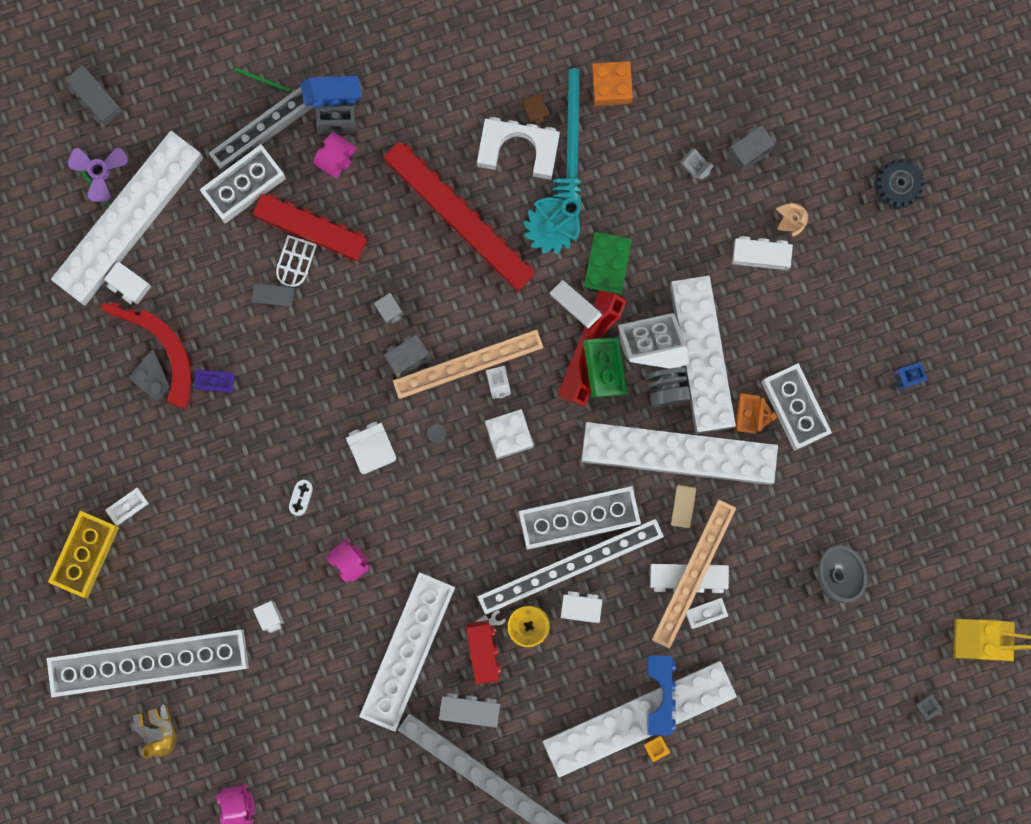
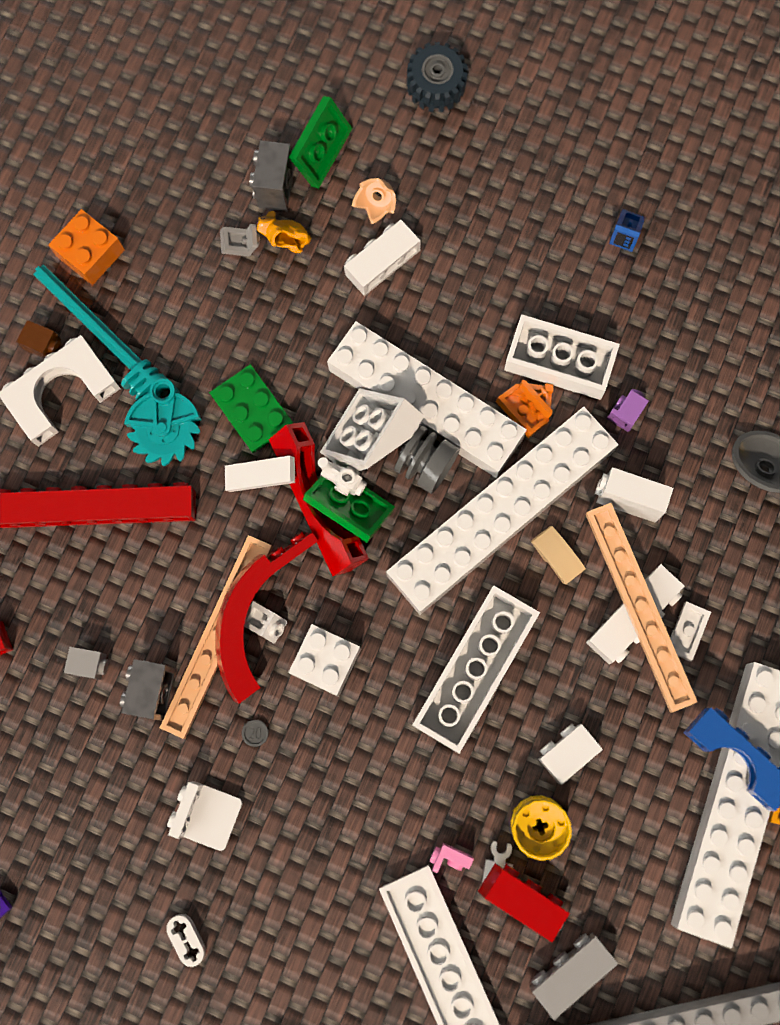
camera: 35 degrees left, 5 degrees down
dark pink brick [327,538,371,582] -> none
white brick [478,519,664,615] -> none
none -> red arch [215,532,318,704]
none -> light orange animal [257,211,311,253]
none -> green plate [289,96,352,188]
none -> white piece [318,457,367,496]
none -> bright pink bracket [429,843,473,873]
none -> white brick [595,467,673,523]
none -> medium lavender brick [607,389,649,432]

